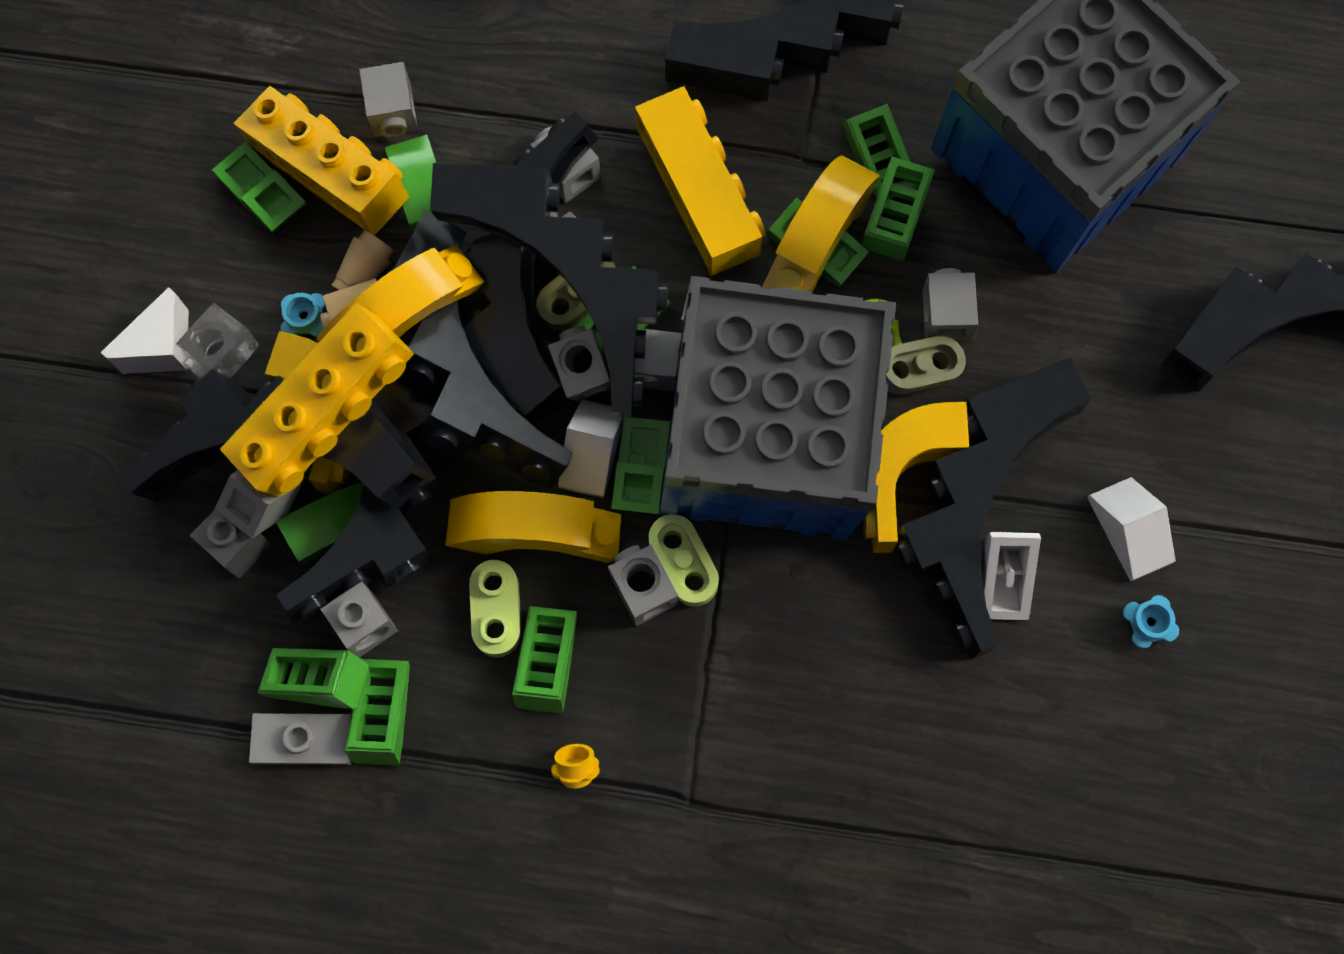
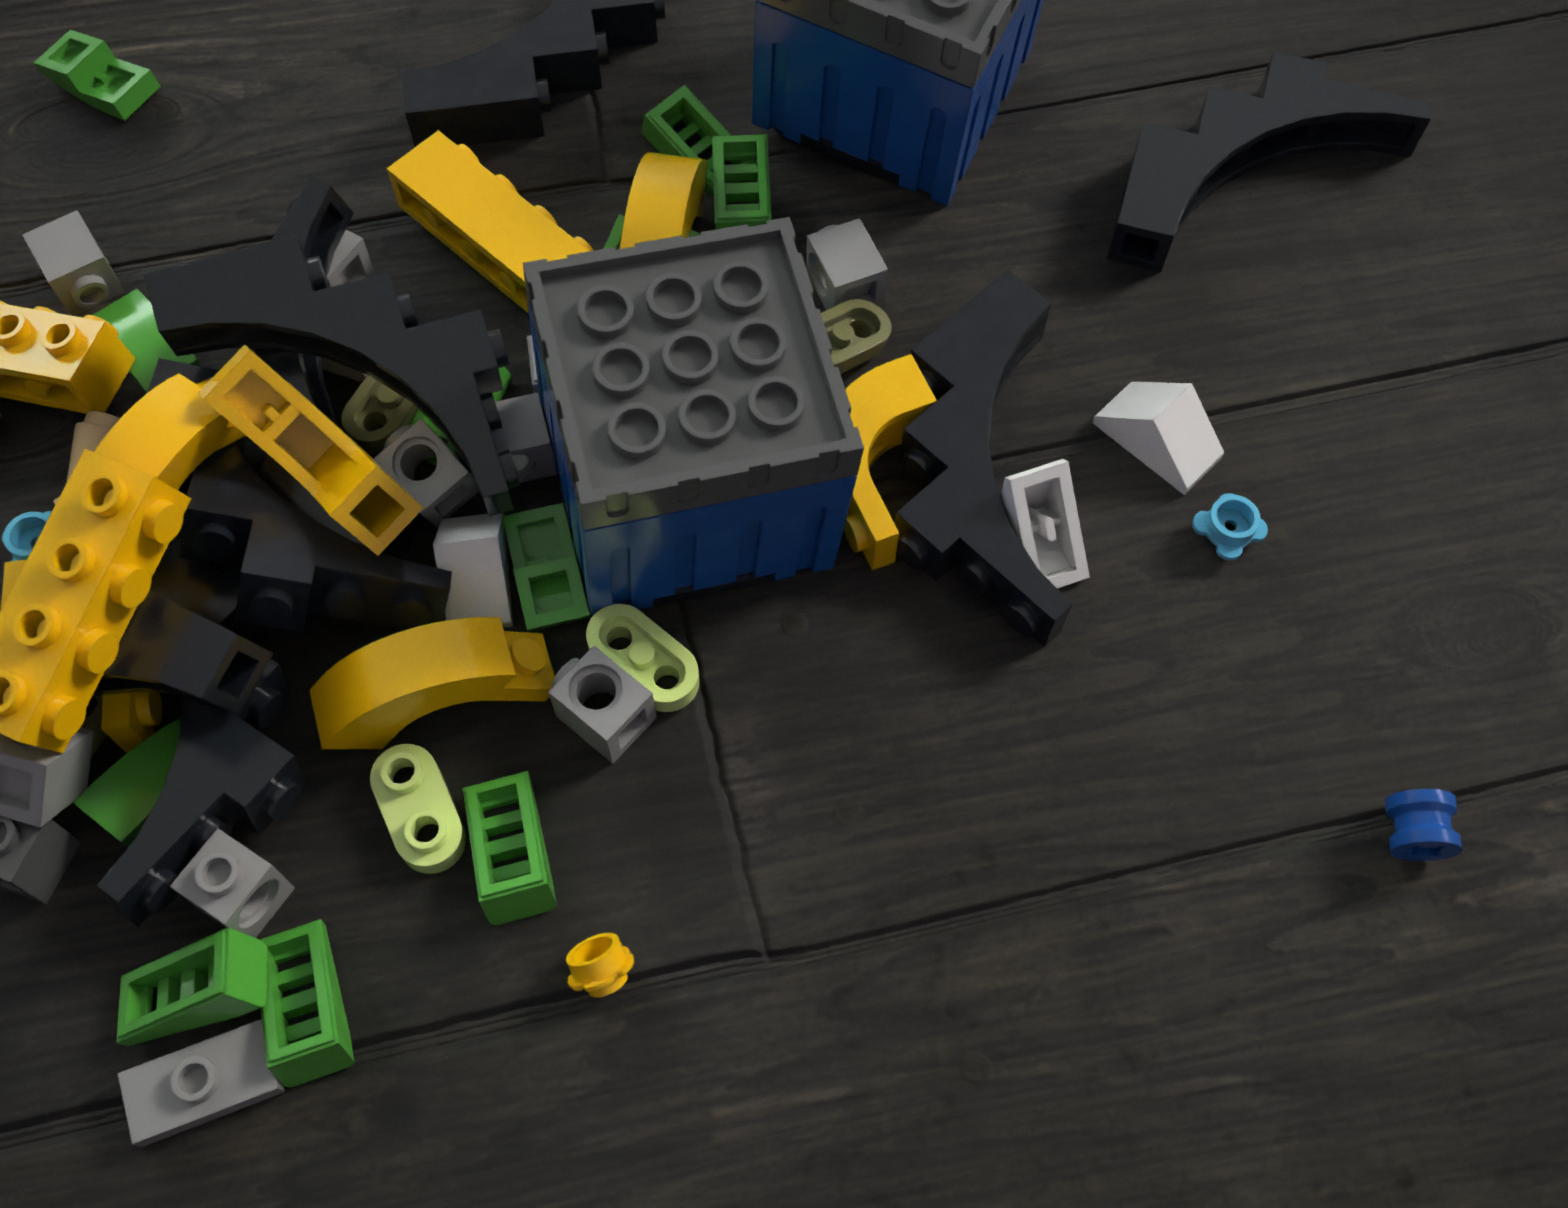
camera: 25 degrees left, 10 degrees down
none -> yellow arch [198,345,424,556]
none -> blue wheel [1384,789,1462,861]

